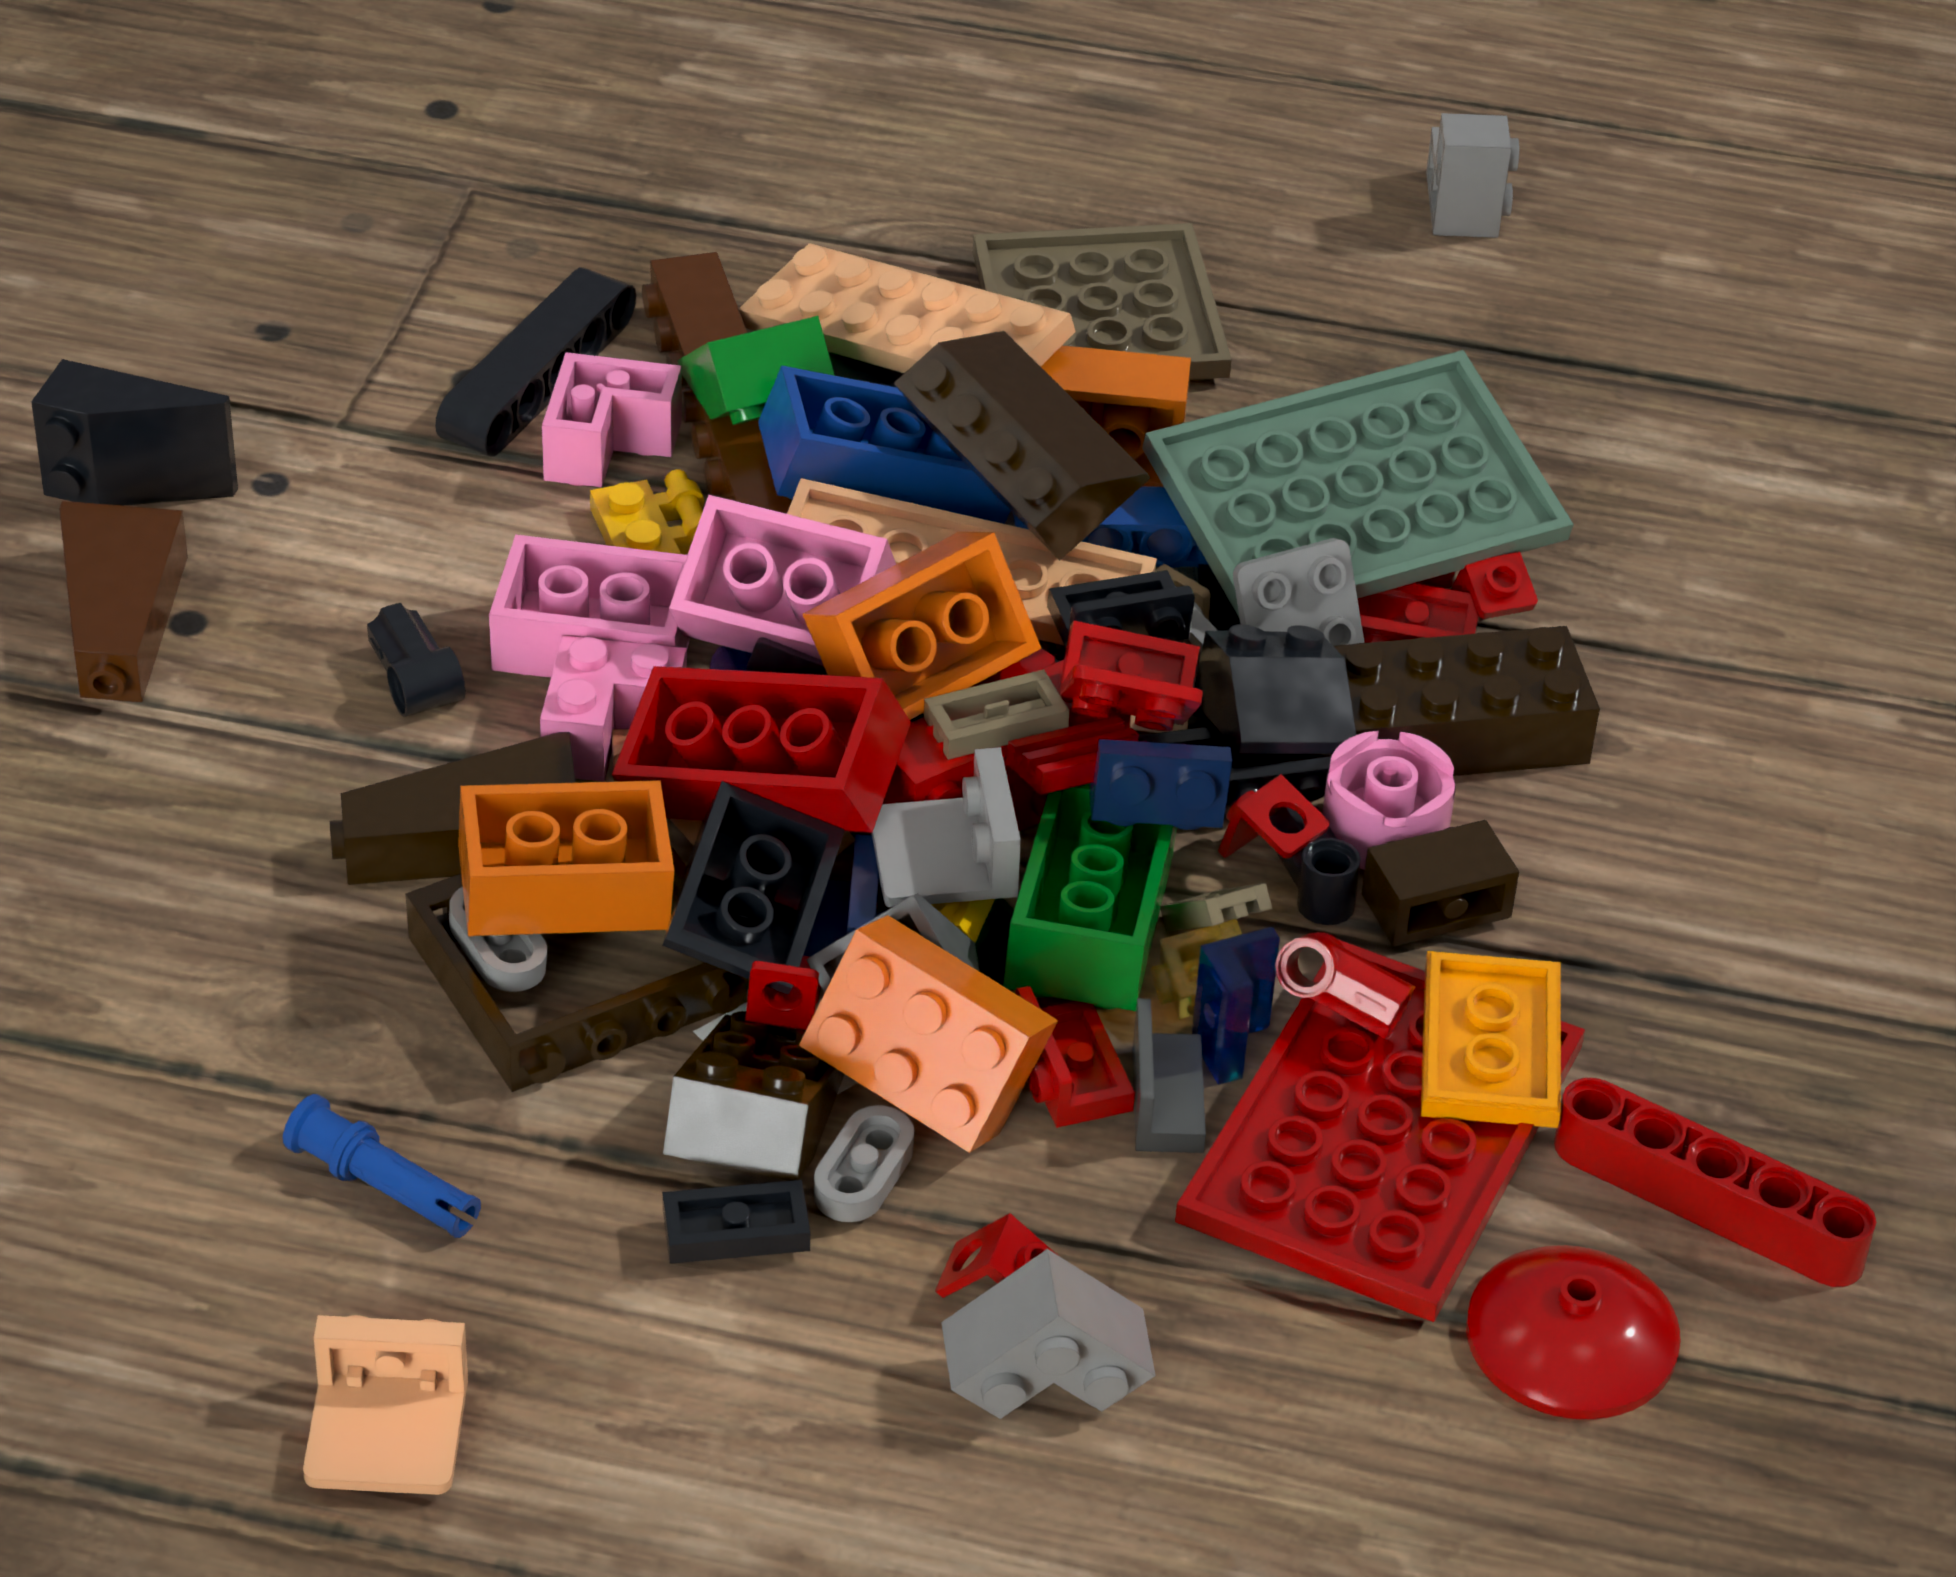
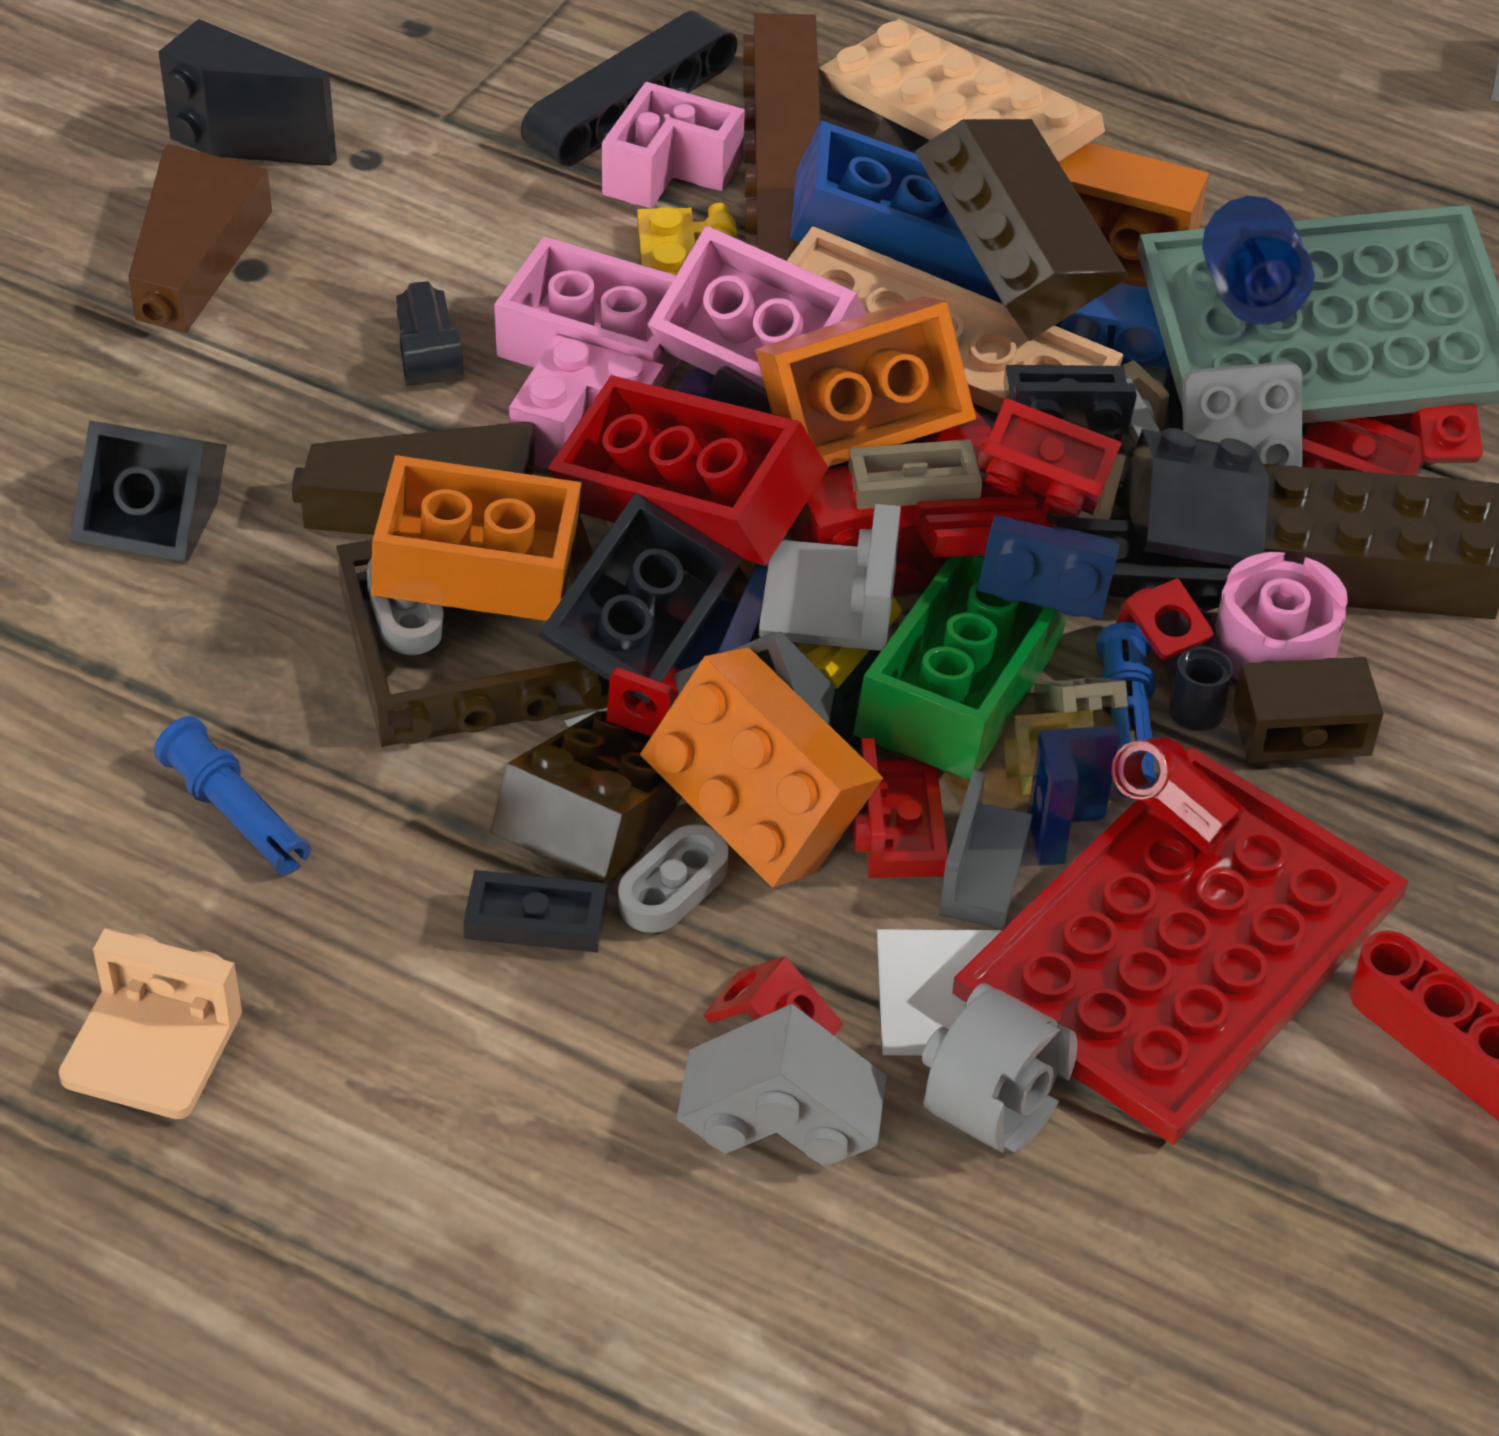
camera: 15 degrees right, 5 degrees up
green slope [677,316,835,425] -> none
dark tan plate [972,223,1232,381] -> none
light orange tile [1421,951,1561,1128] -> none
red dish [1466,1245,1681,1420] -> none
none -> black slope [70,420,227,562]
none -> white sticker [877,929,1002,1056]
none -> light grey brick [922,983,1077,1153]
none -> blue pin [1096,622,1157,799]
none -> clear blue piece [1202,196,1315,325]

